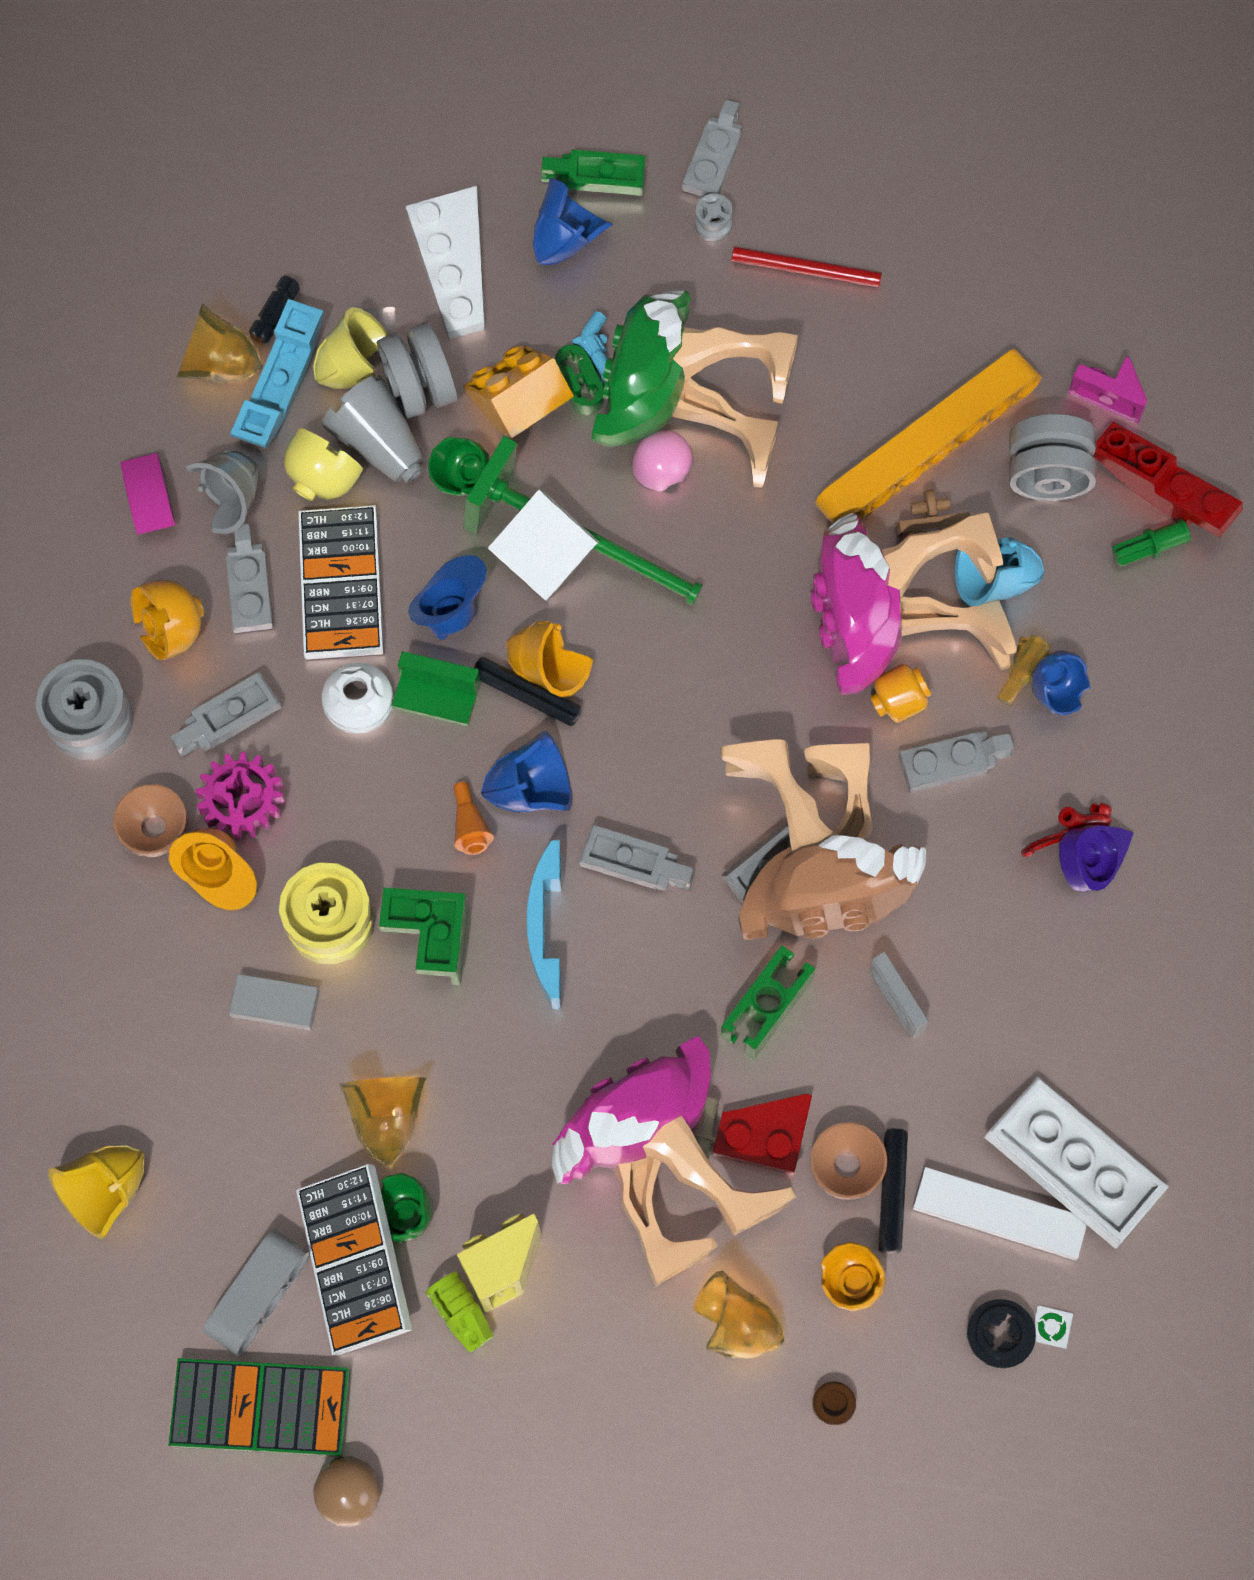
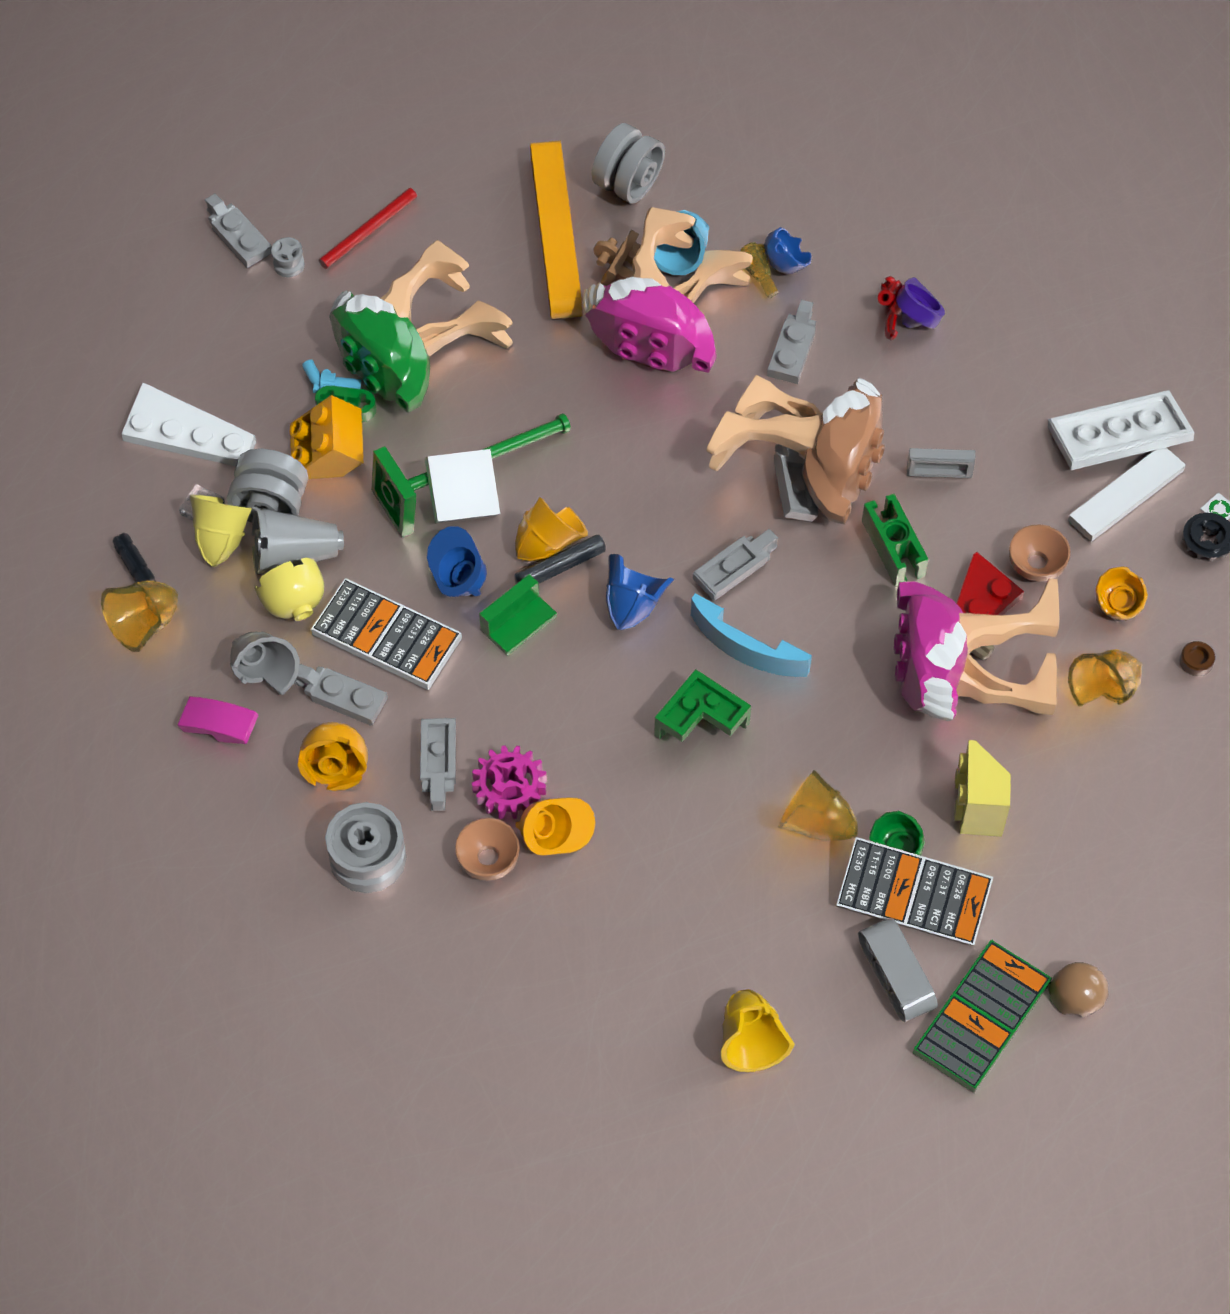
camera: 60 degrees left, 10 degrees down
light grey tile [229,974,320,1030] -> none
medium azure slope [230,299,324,448] -> none
light yellow wheel [279,863,375,964] -> none
white piece [322,662,394,734] -> none
lime hinge [425,1271,494,1353] -> none
green hair [428,437,490,496] -> none
orange cone [453,782,494,855] -> none
blue helmet [533,178,613,265] -> none
green hinge [541,149,645,196] -> none
bright pink hair [631,429,694,491] -> none
light orange head [870,664,932,723] -> none
black axle [878,1128,908,1254] -> none
dark pink slope [1068,356,1147,424] -> none
red slope [1094,422,1243,538] -> none
green axle [1112,519,1191,567] -> none

